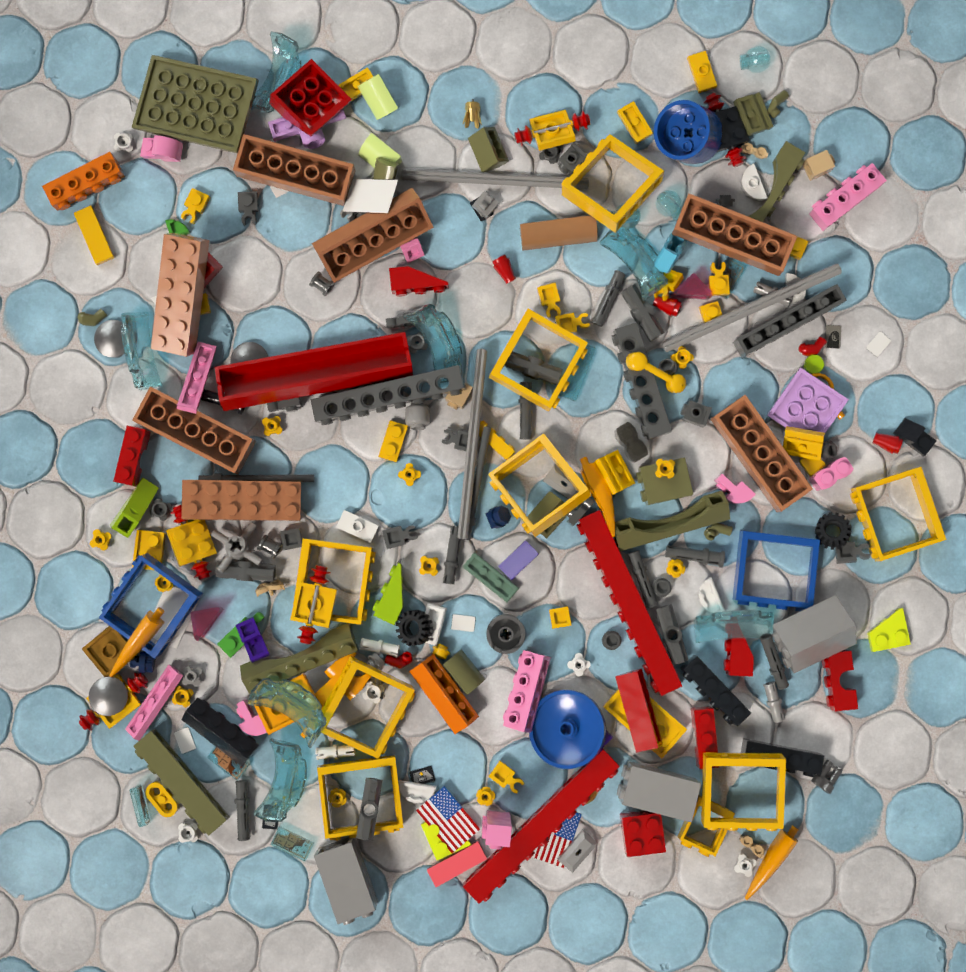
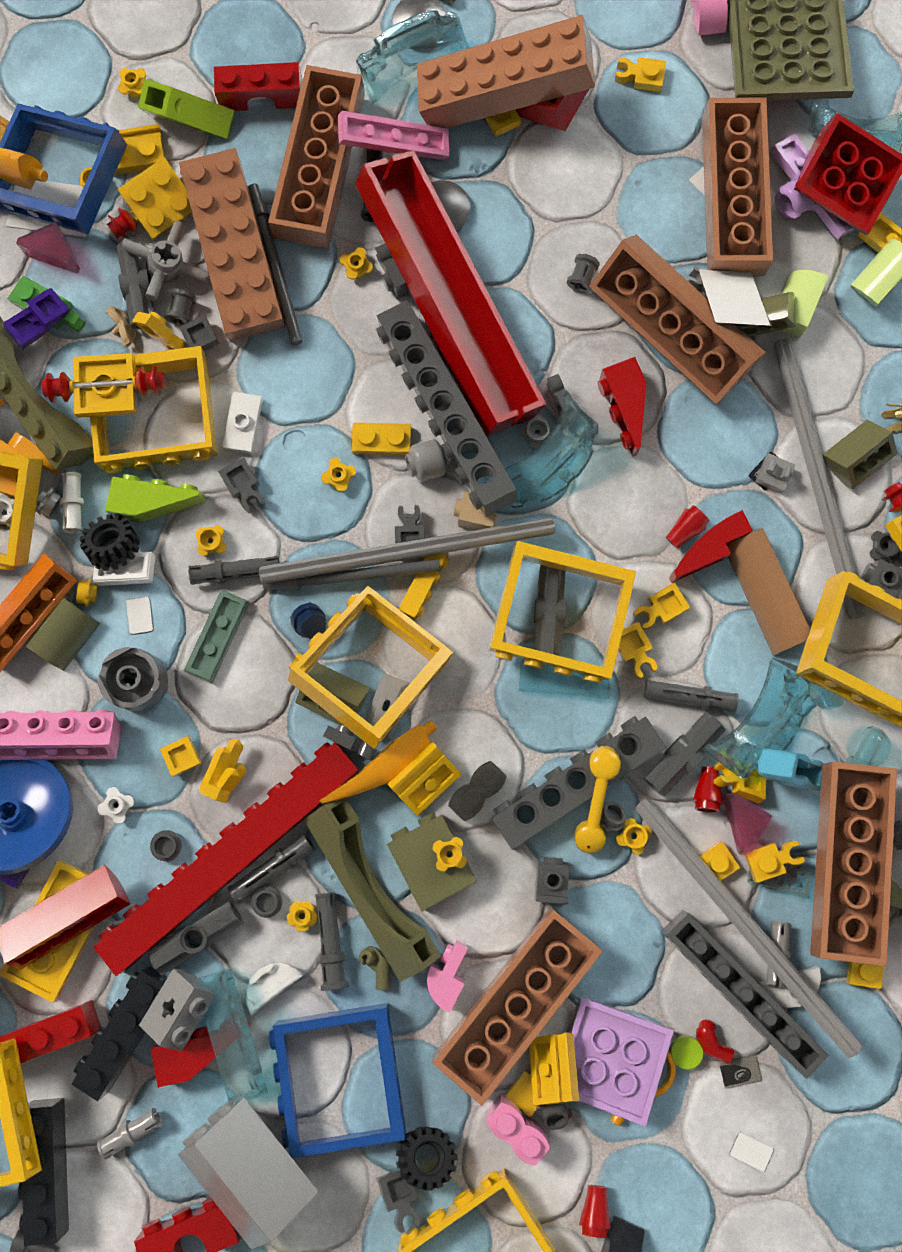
camera: 80 degrees right, 5 degrees down
dark grey plate [150,499,172,521] -> none
bright green tile [165,219,190,235] -> none
dark grey plate [238,191,259,226] -> none
red arm [384,651,413,669] -> none
bright pink tile [400,238,425,263] -> none
slope [498,540,539,580] -> none
dark grey pin [518,382,532,440] -> none
dark grey pin [759,633,789,690] -> none
none -> yellow plate [132,312,186,350]
none -> light grey brick [139,968,216,1051]
none -> yellow rock [198,739,247,803]
none -> red slope [669,510,753,583]

